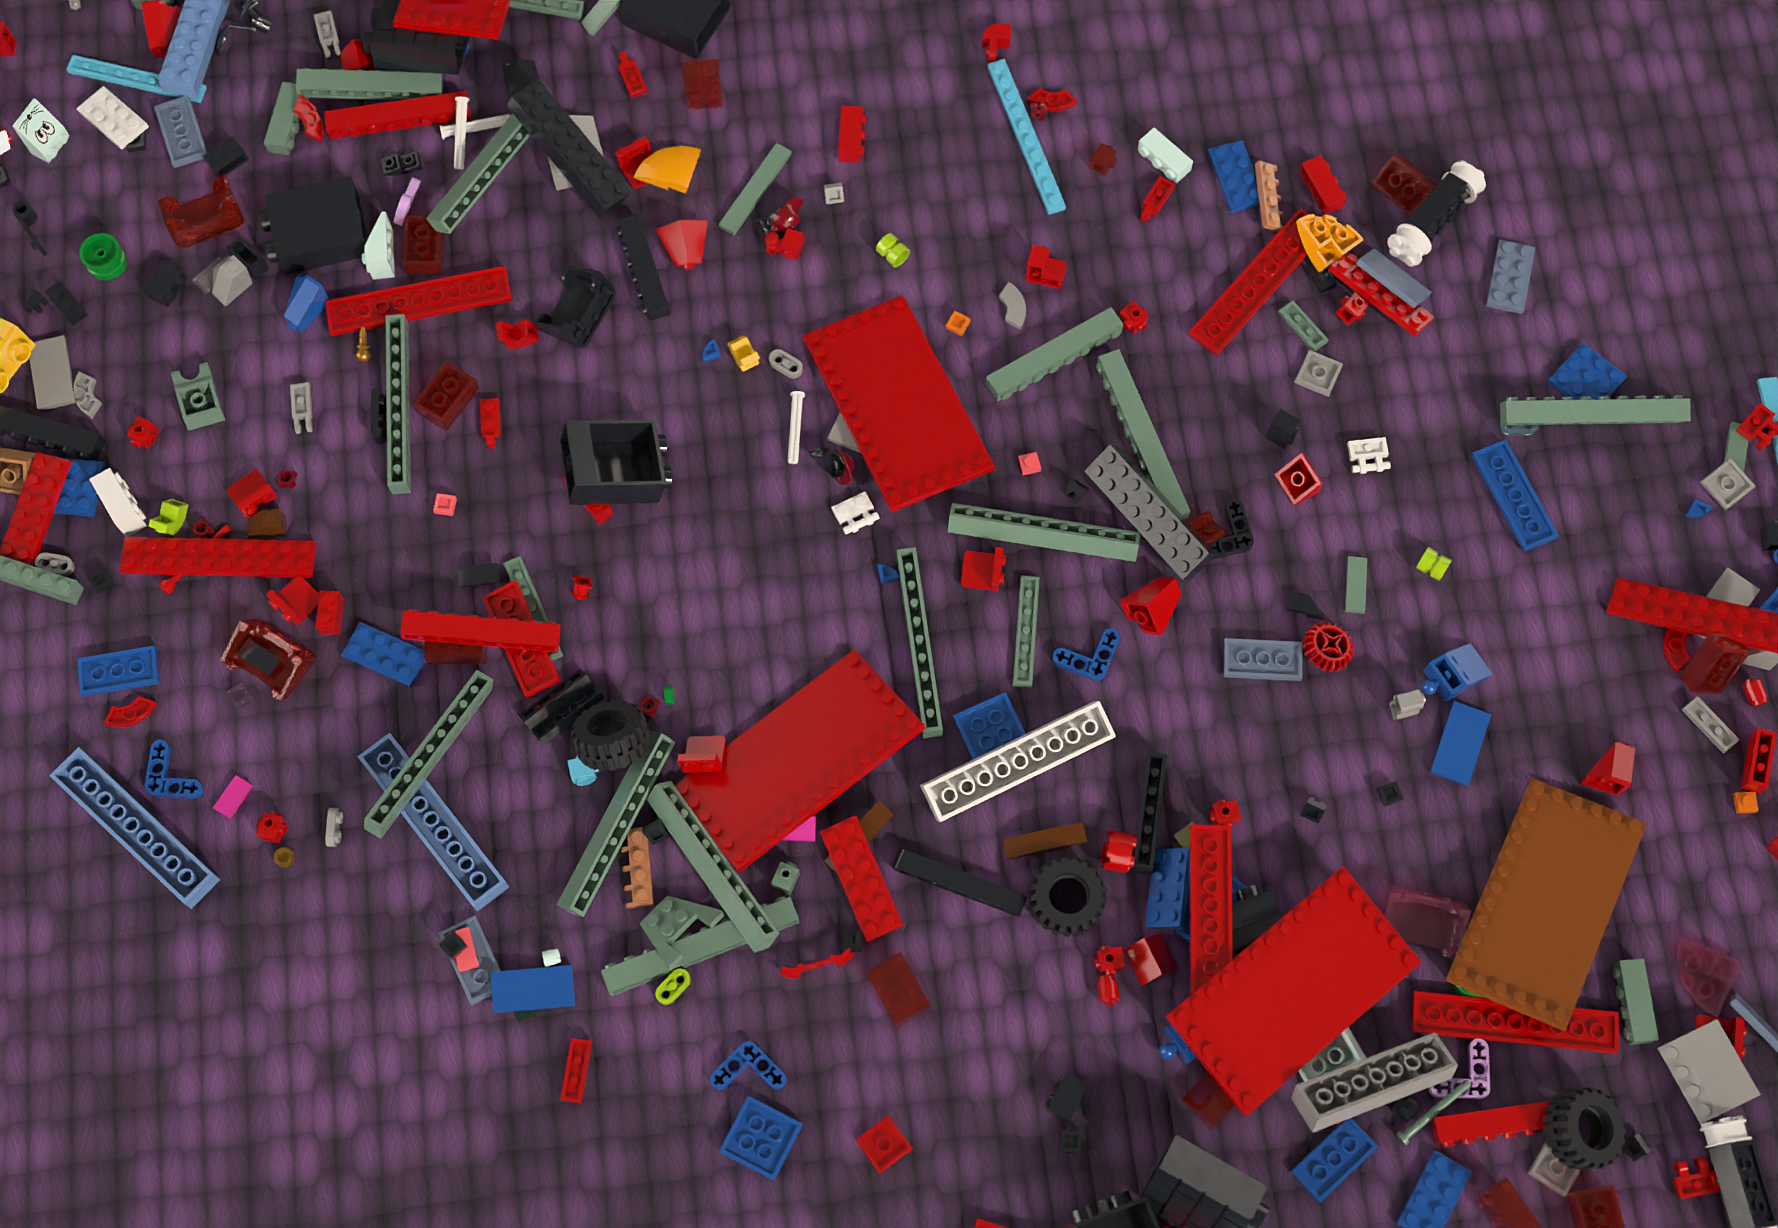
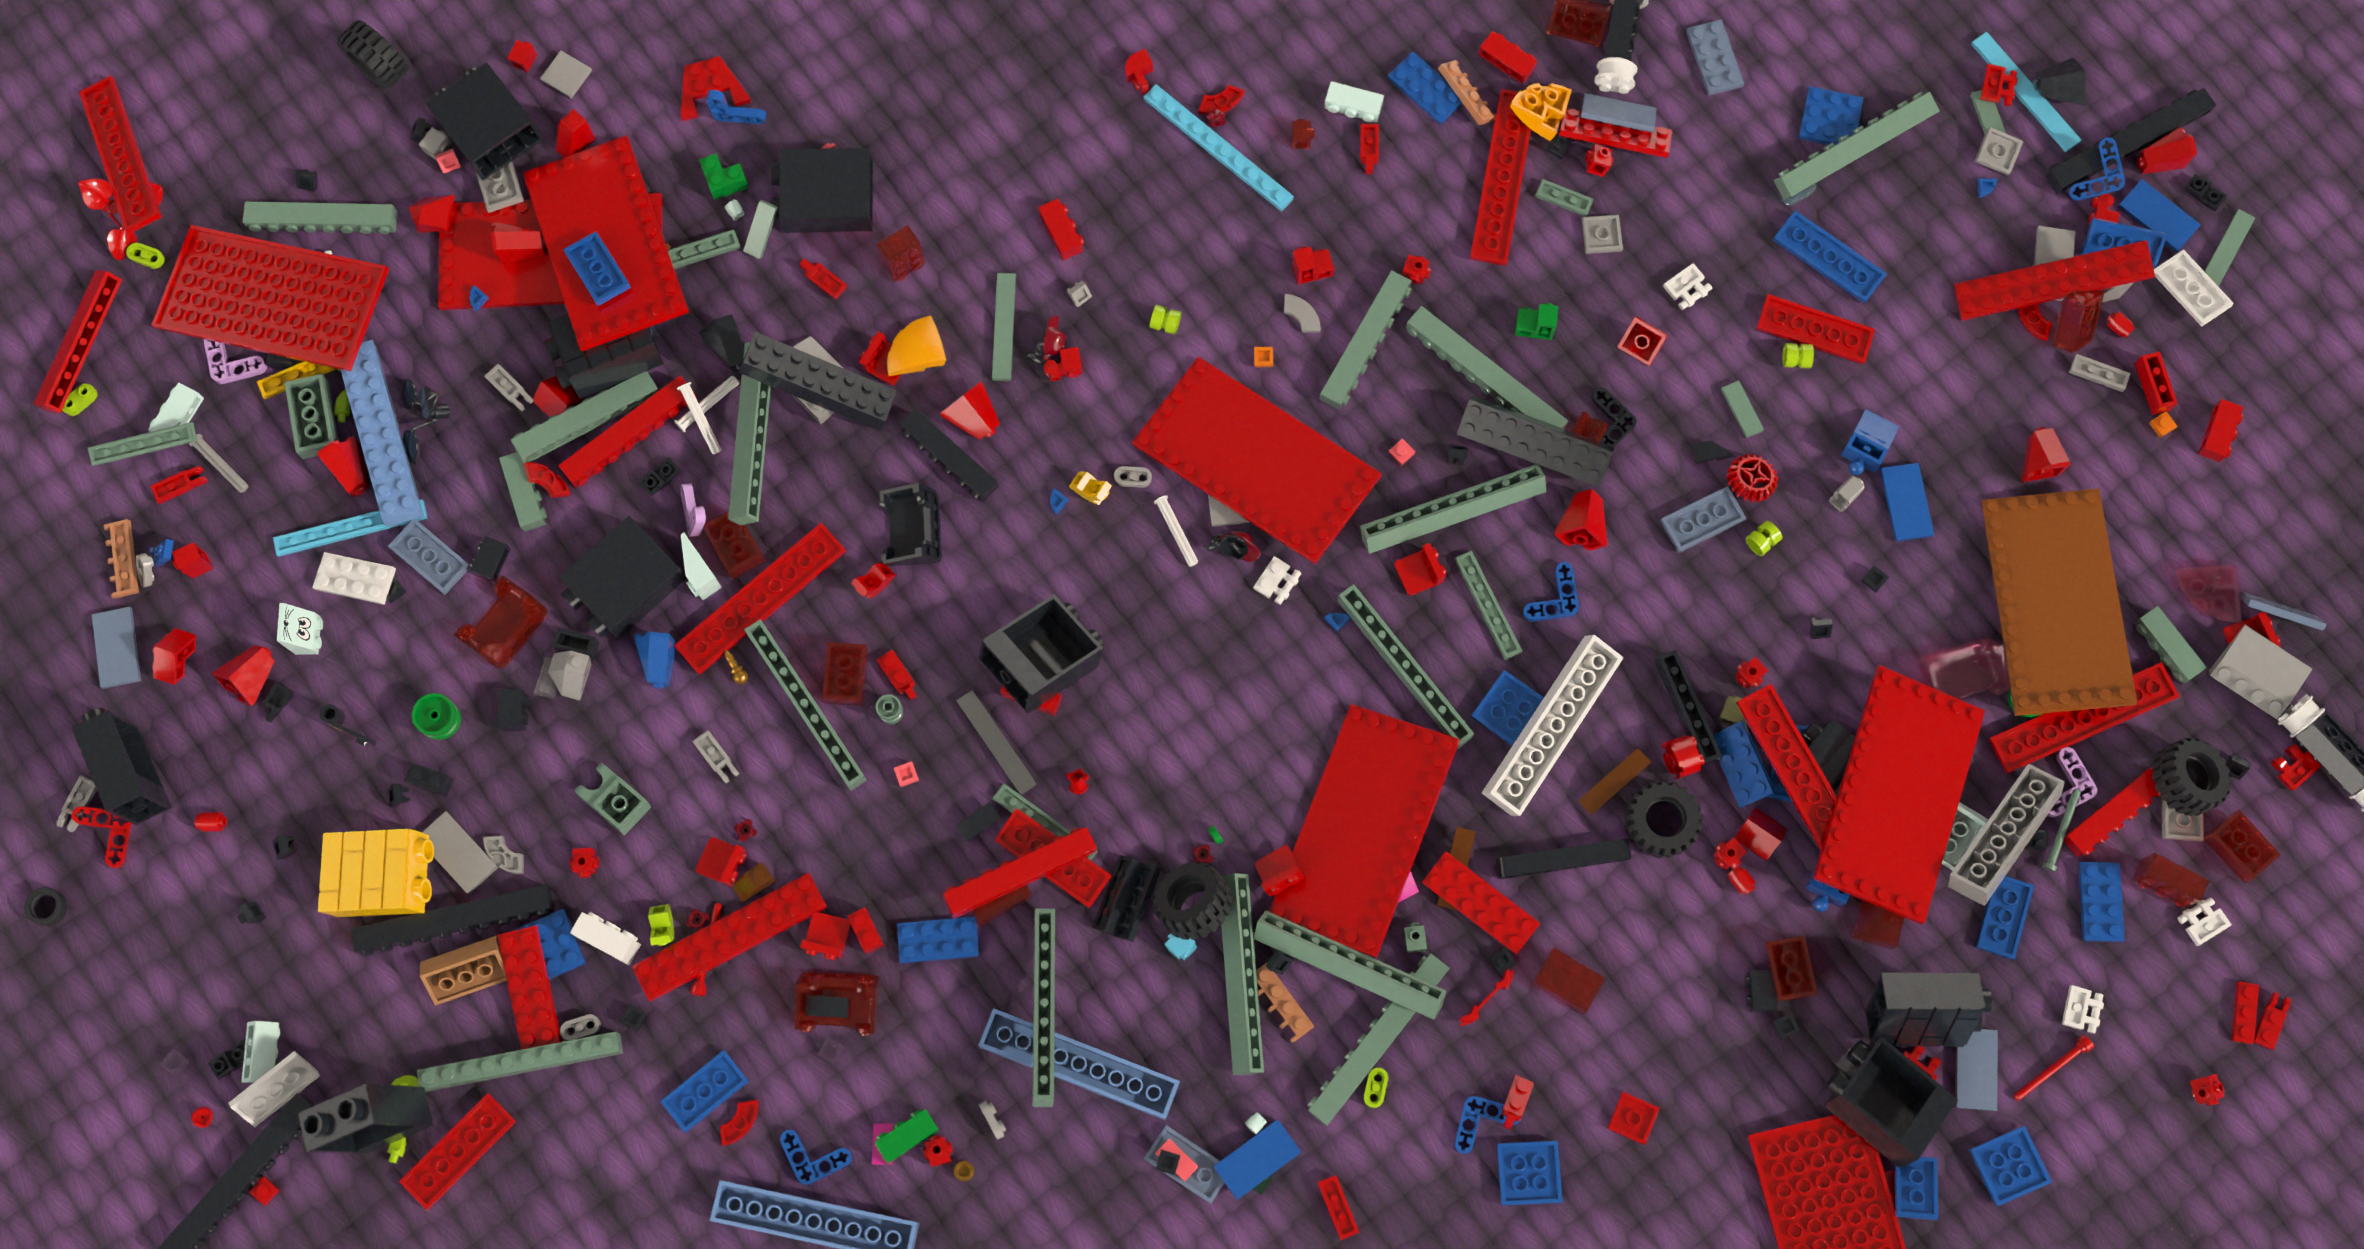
camera: 30 degrees left, 5 degrees up
black plate [370,389,386,444] -> none
sand green wing [640,896,724,971] -> none
black brick [1266,409,1300,449] -> none
none -> green brick [874,1109,939,1165]
none -> sand green wheel [876,694,904,725]
none -> dark grey tile [956,690,1037,795]
none -> hinge [1502,1075,1534,1130]
none -> green brick [1514,303,1558,340]
none -> lime wheel [1745,521,1782,556]
none -> red plate [1756,294,1875,365]
none -> clear red slope [1765,935,1818,1001]

